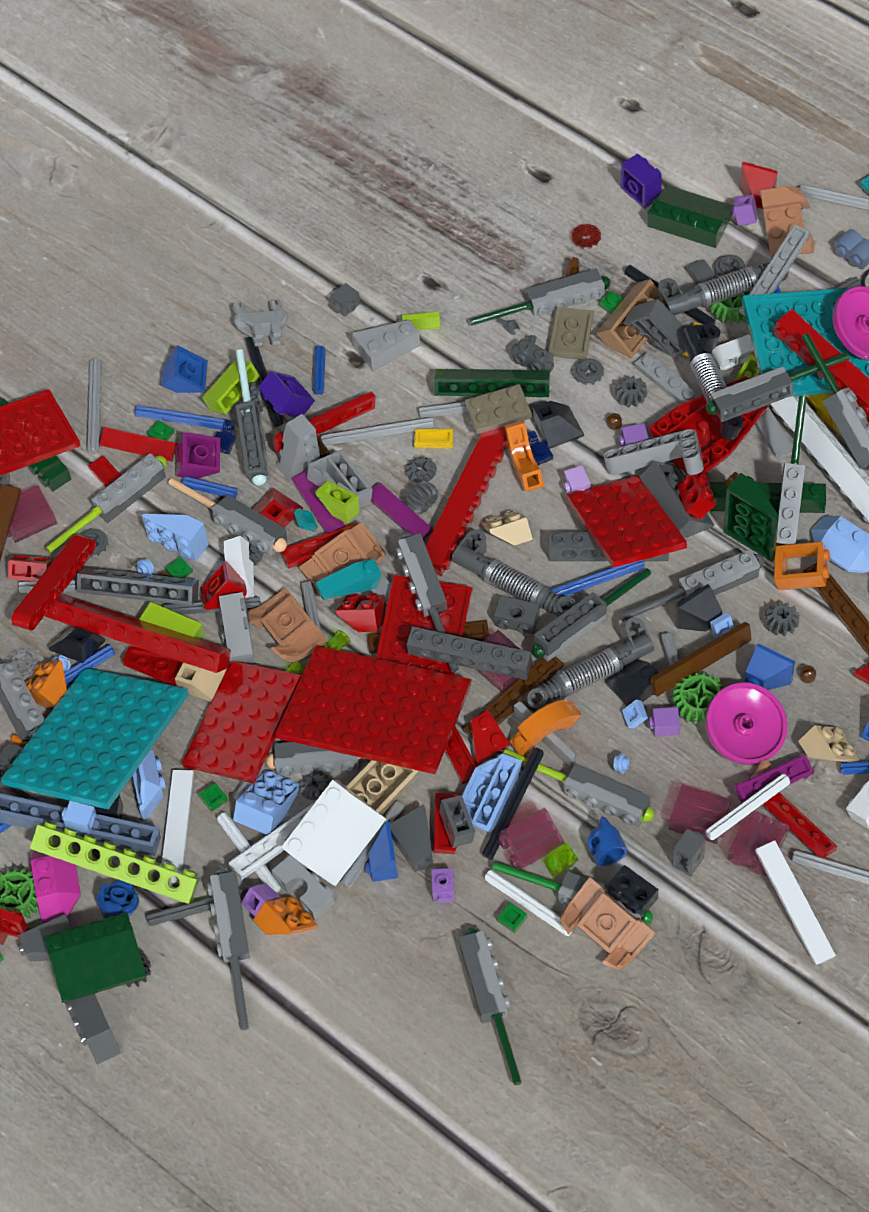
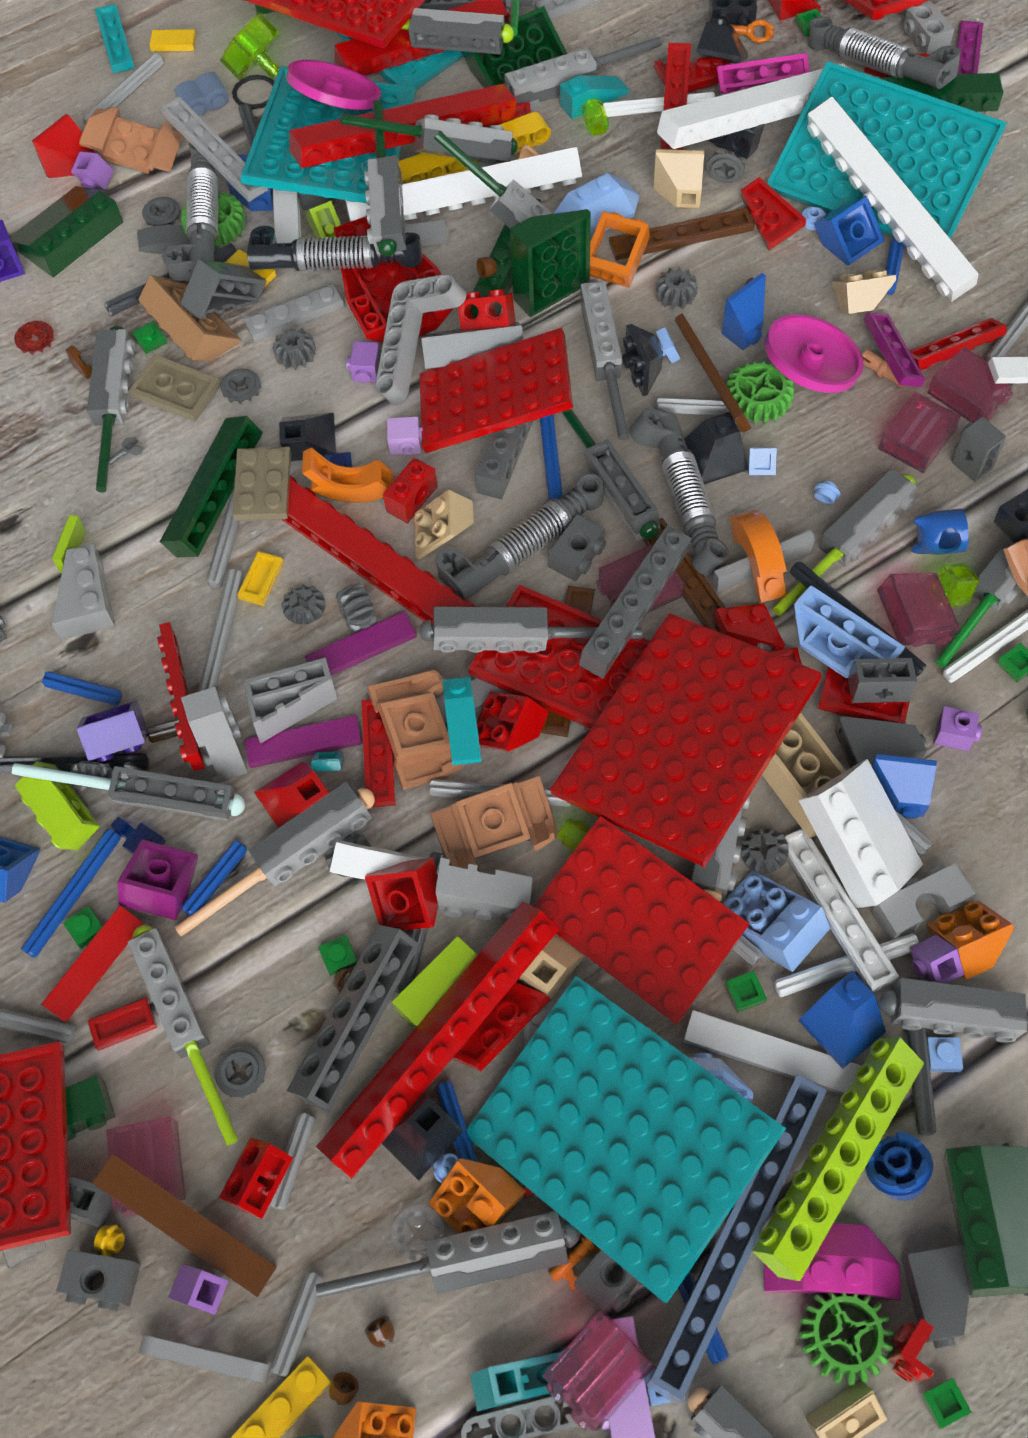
camera: 75 degrees left, 5 degrees up
red beam [11,534,96,631] -> none
light blue brick [62,801,96,834] -> none
light blue plate [137,559,155,575] -> none
light blue slope [142,514,209,562] -> none
lime slope [315,481,360,524] -> none
clear neon green bush [324,630,351,650] -> none
dark grey brick [511,335,554,372] -> none
reddish brown hinge [607,413,622,430] -> none
medium lavender brick [649,706,680,737] -> none
white axle [705,774,790,840] -> none
none -> red brick [383,457,438,524]
none -> blue slope [798,971,886,1069]
none -> light blue plate [927,1037,963,1072]

